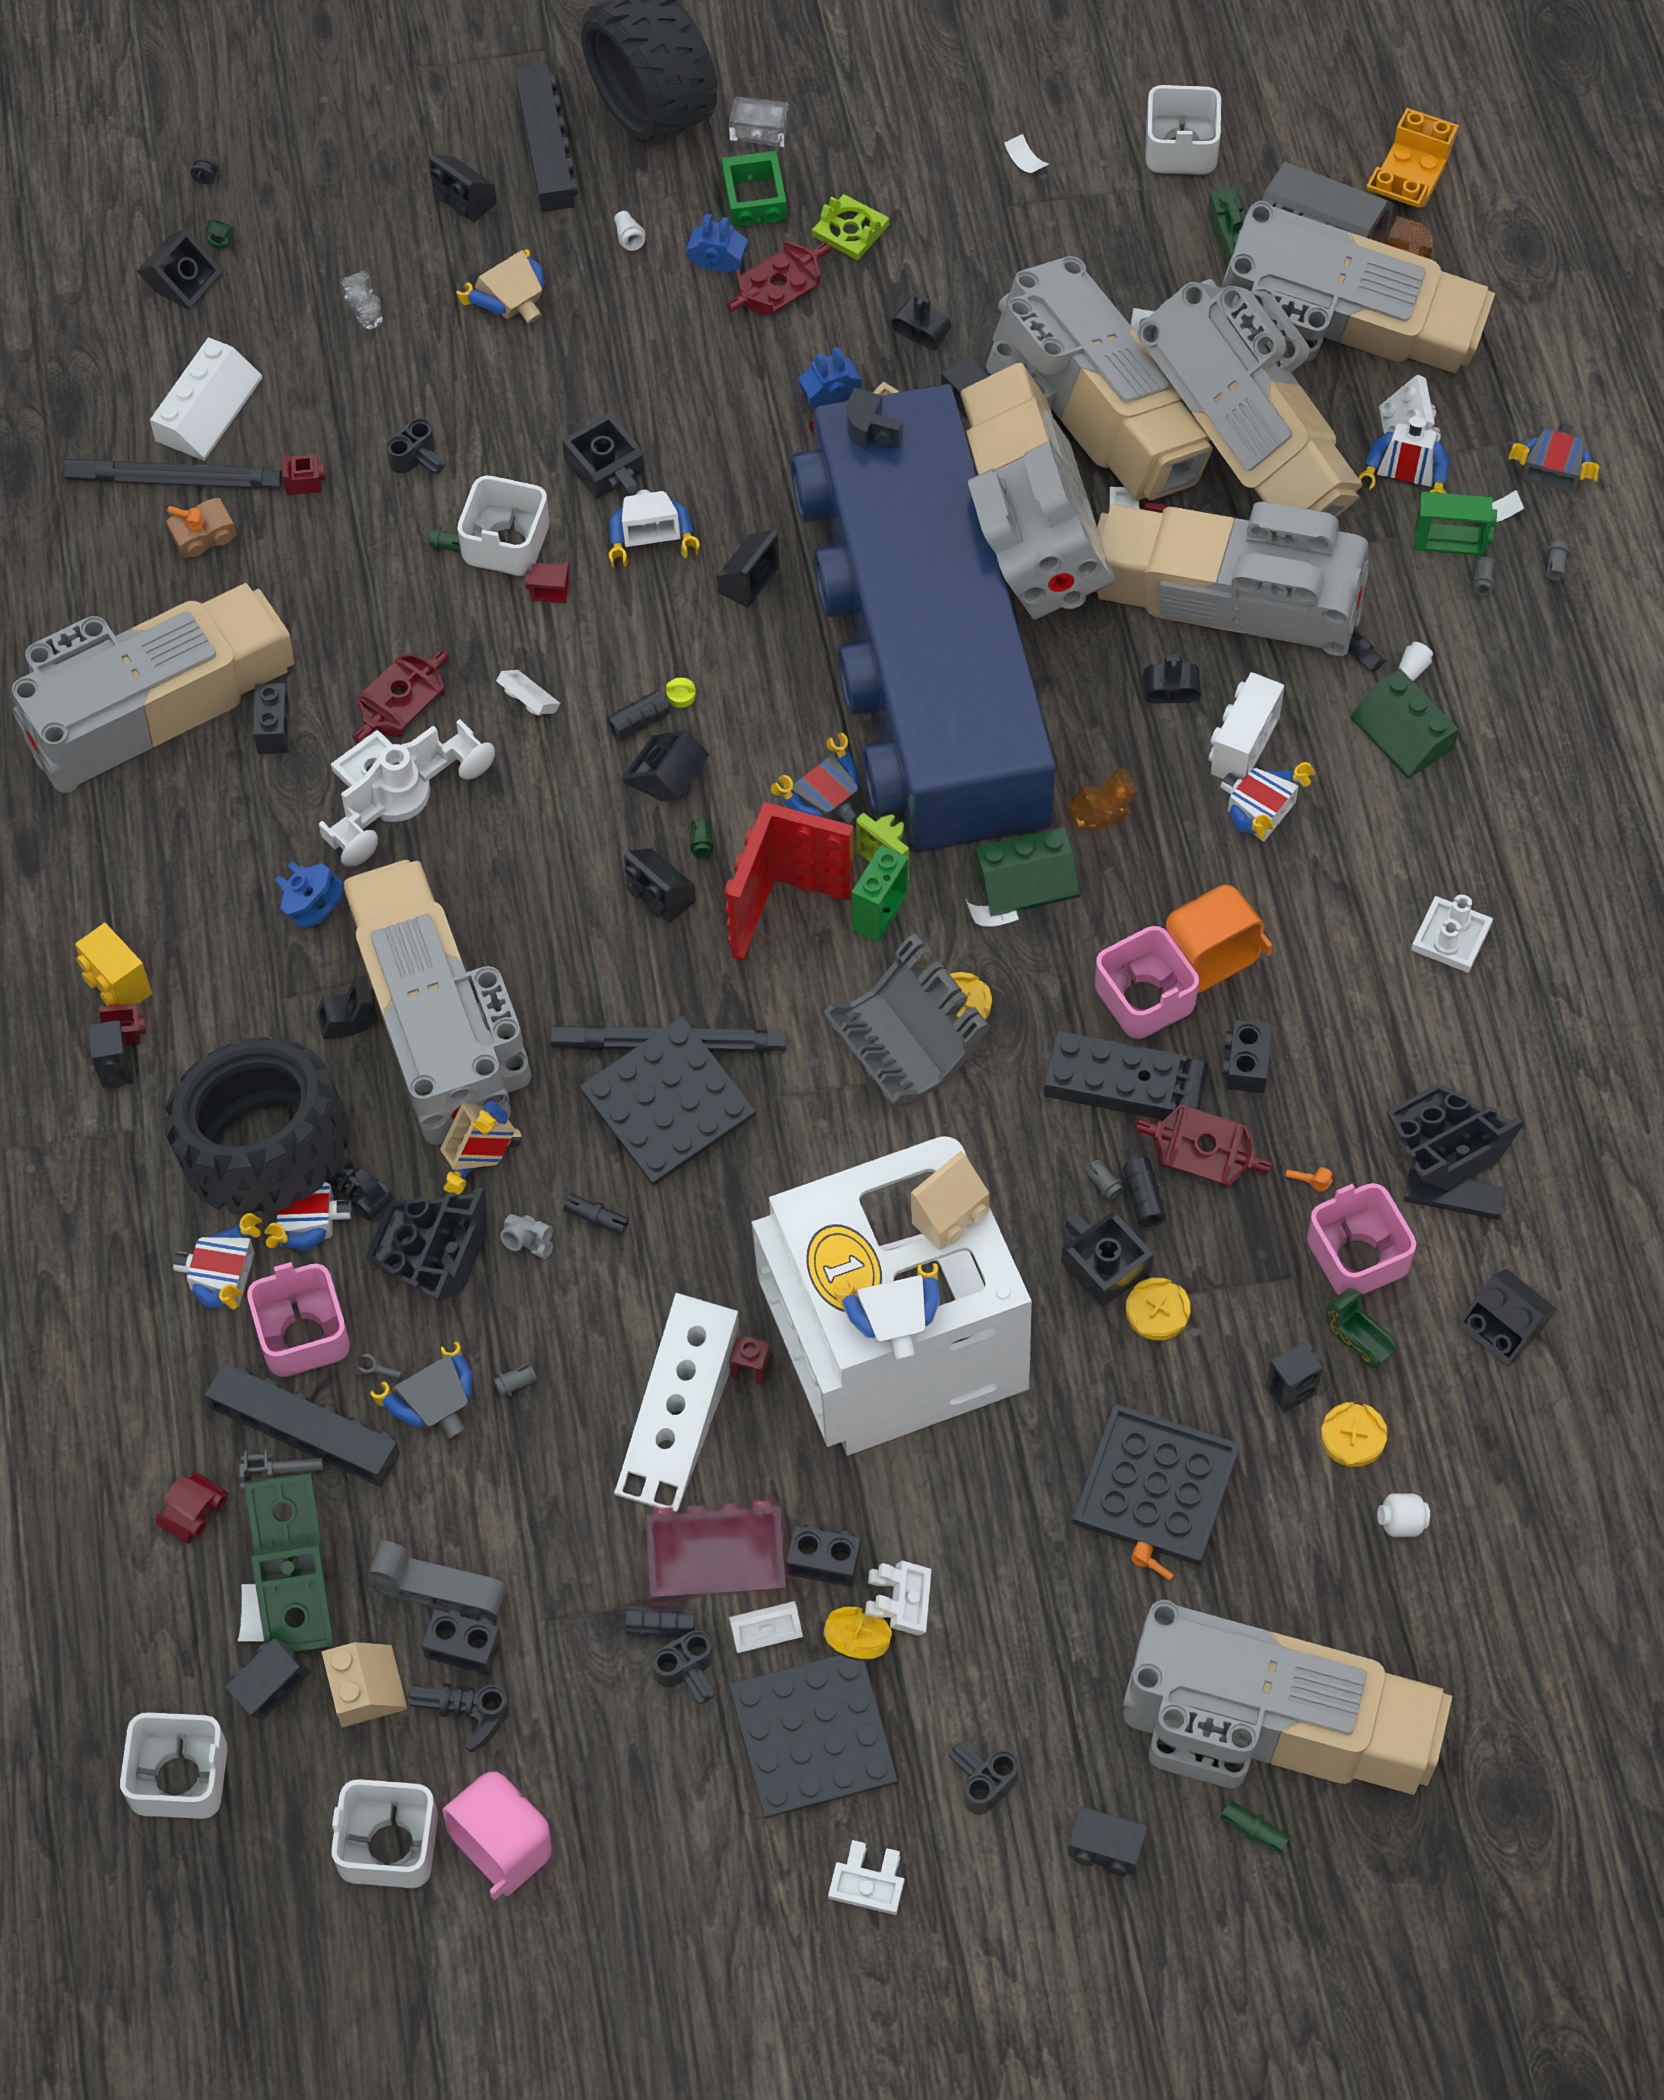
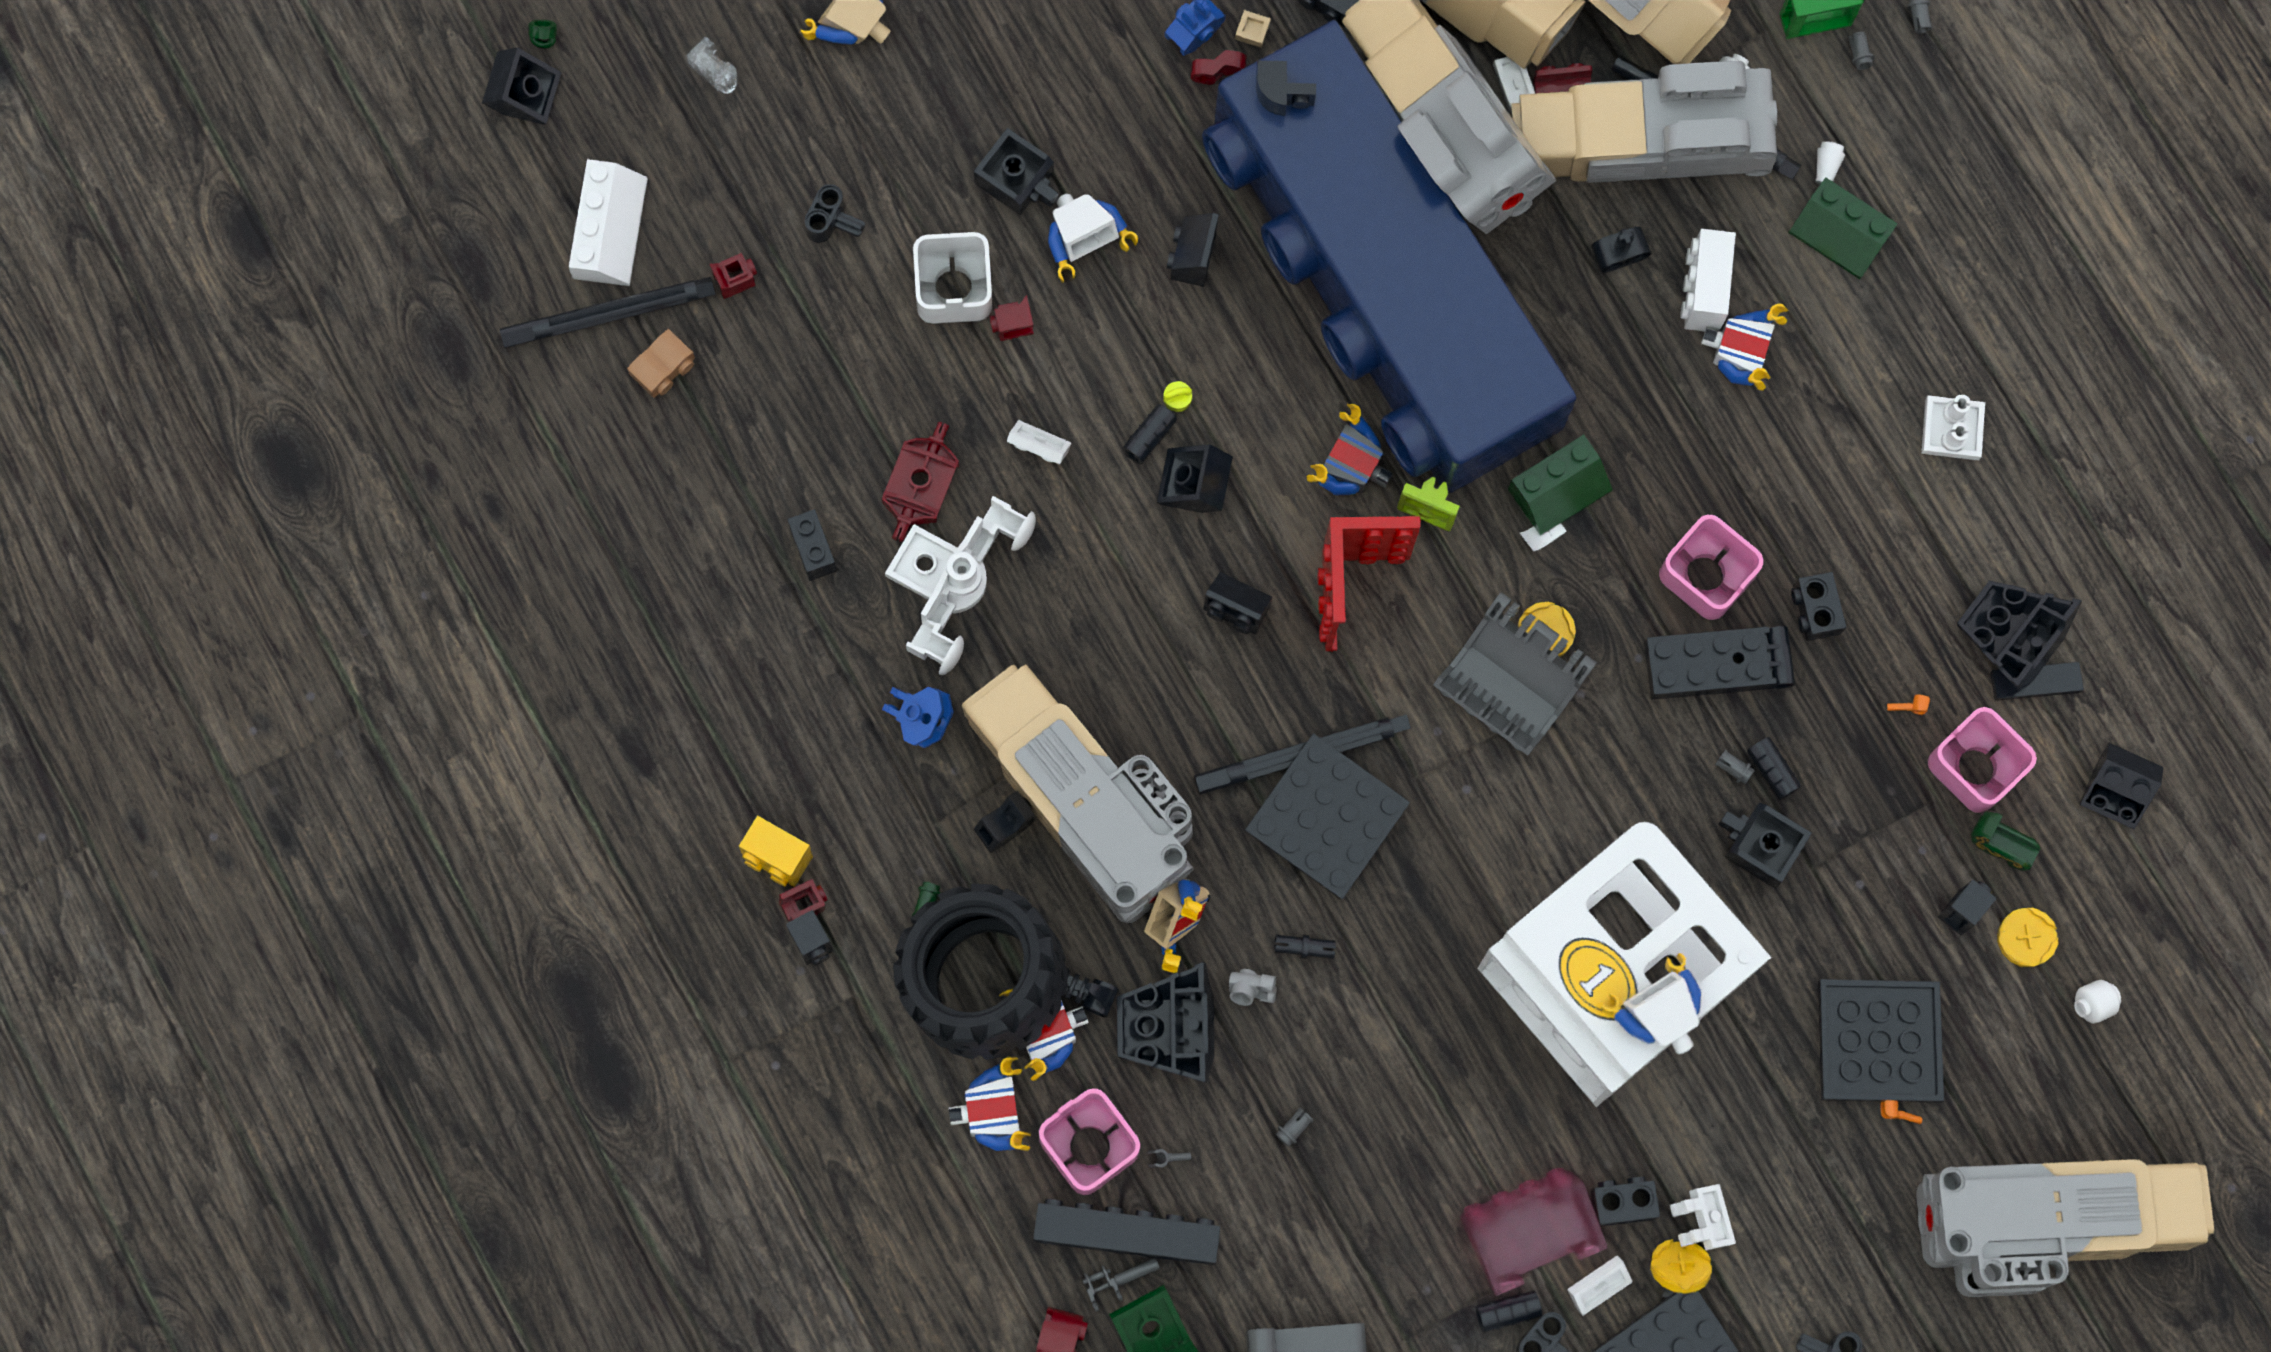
camera: 25 degrees left, 15 degrees up
light grey piece [12,583,294,793] -> none
orange hand [167,506,205,531] -> none
dark grey torso [370,1342,472,1439] -> none
dark green pin [429,527,461,552] -> none
white piece [614,1293,740,1514] -> none
dark green pin [690,818,714,858] -> none
dark red window [730,1336,773,1385] -> none
green window [851,845,908,942] -> none
tan slope [911,1151,989,1250] -> none
clear orange brick [1066,768,1138,830] -> none
yellow tile [1126,1278,1190,1340] -> none
dark red plate [1134,1104,1271,1188] -> none
orange piece [1166,884,1272,993] -> none
dark green pin [1219,1800,1291,1855] -> none

